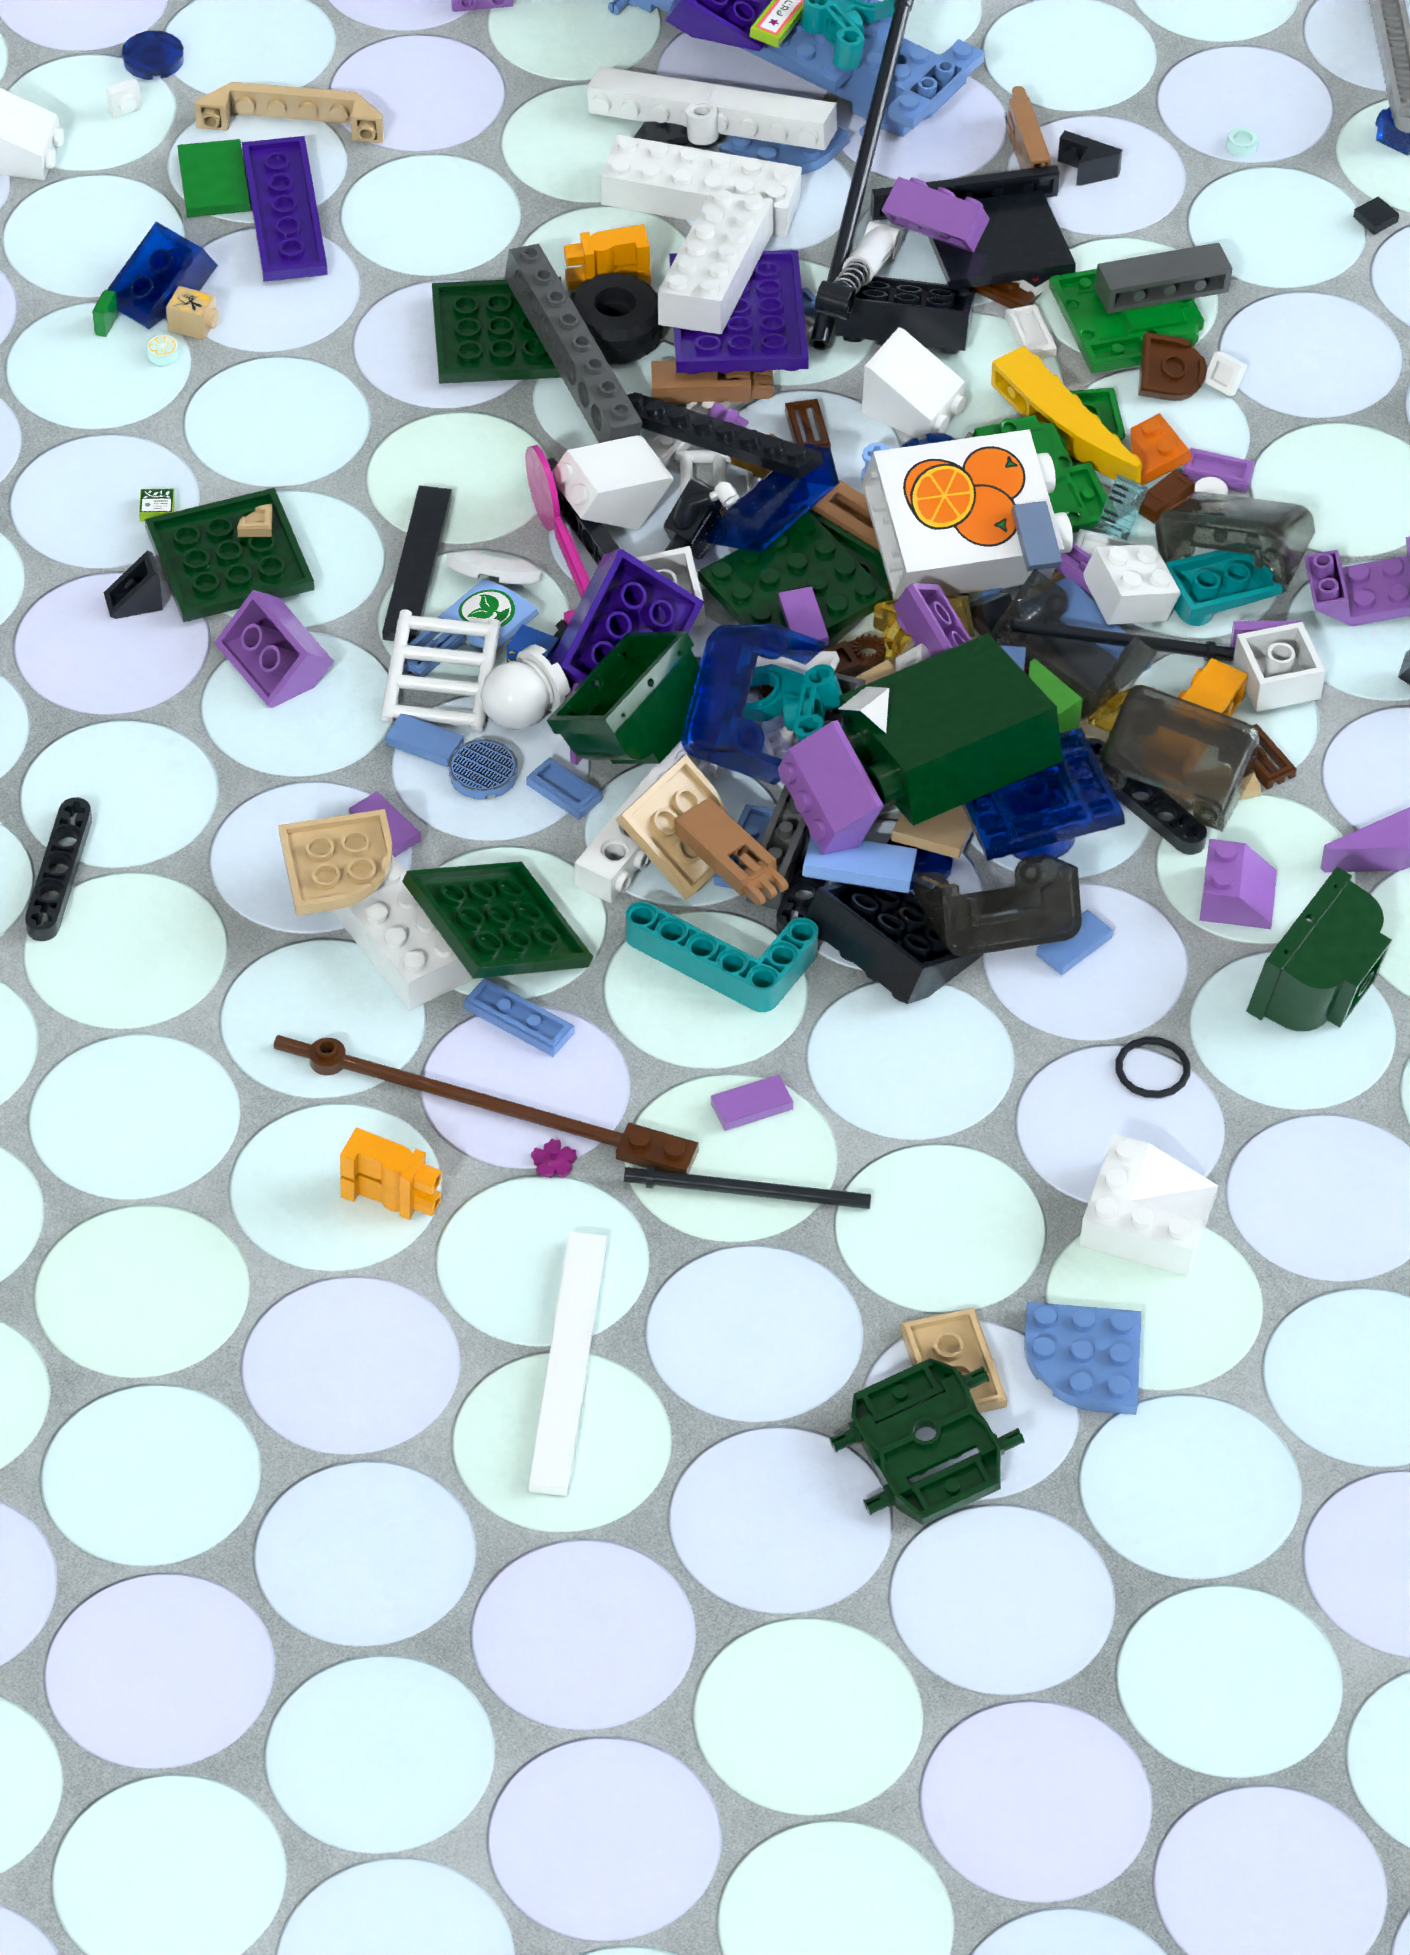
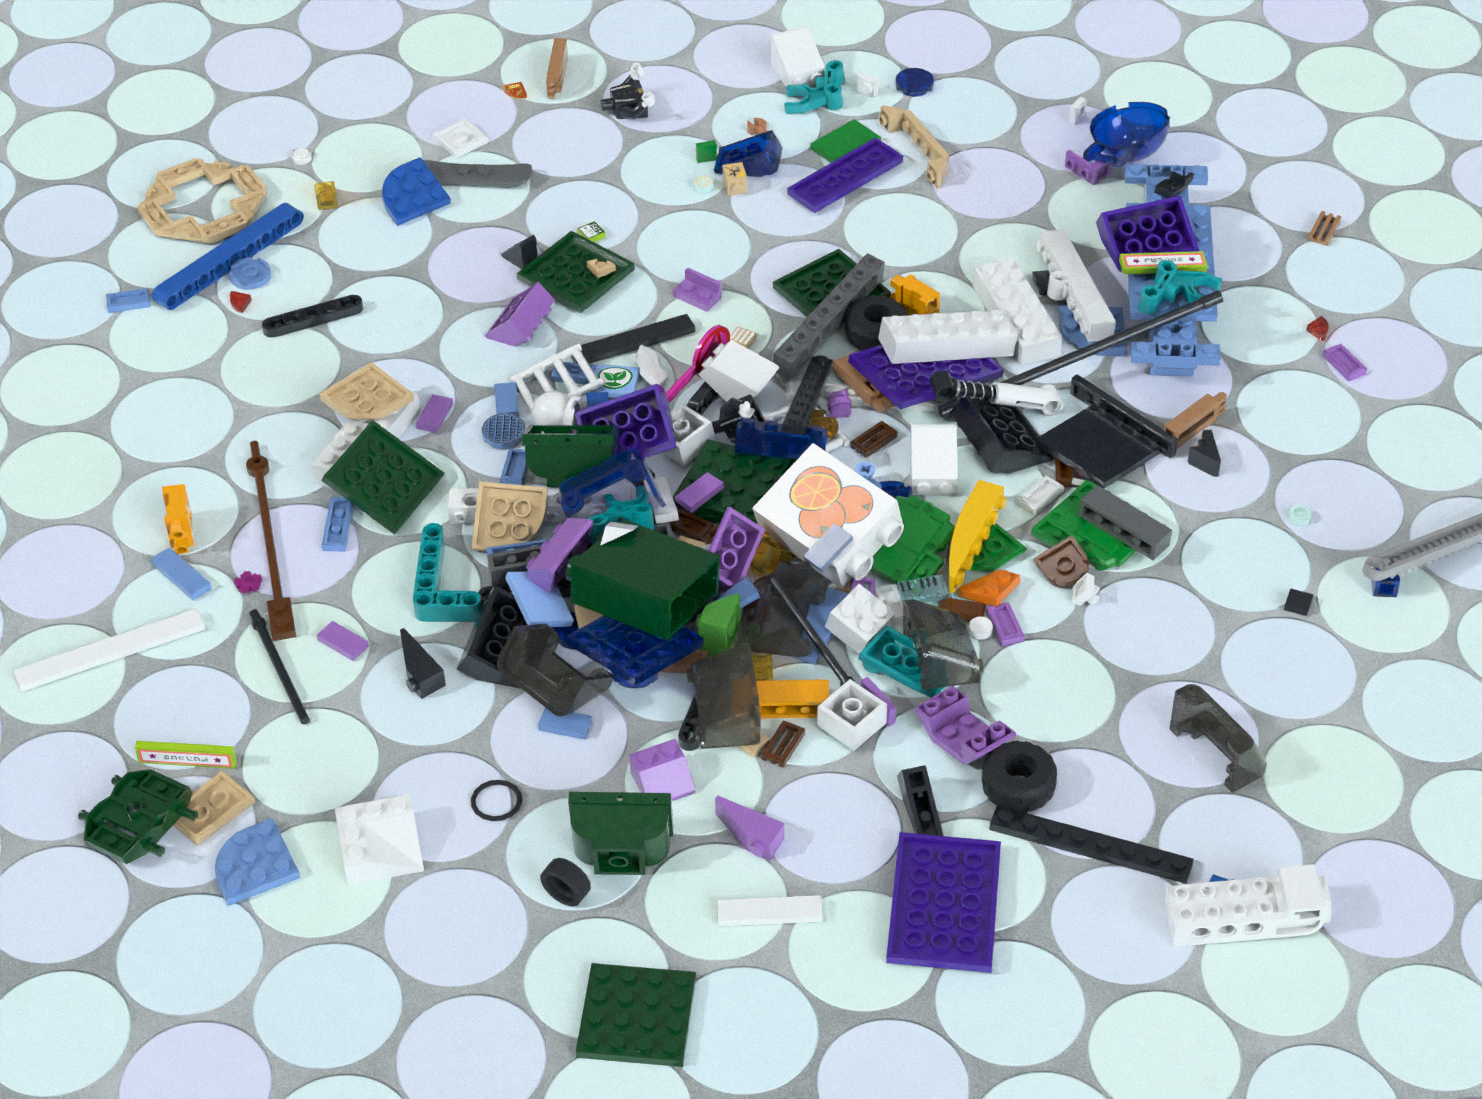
camera: 60 degrees right, 5 degrees down
medium nougat hinge [674,797,789,907] -> none
medium lavender brick [882,176,990,253] -> none
none -> tile [135,741,237,769]
none -> medium blue tile [151,547,212,600]
none -> black slope [400,628,446,699]
none -> black tyre [540,858,591,907]
none -> medium lavender bracket [673,268,722,312]
none -> tan tile [730,326,757,349]
none -> nougat bar [747,118,776,143]
none -> teal piece [784,60,845,114]

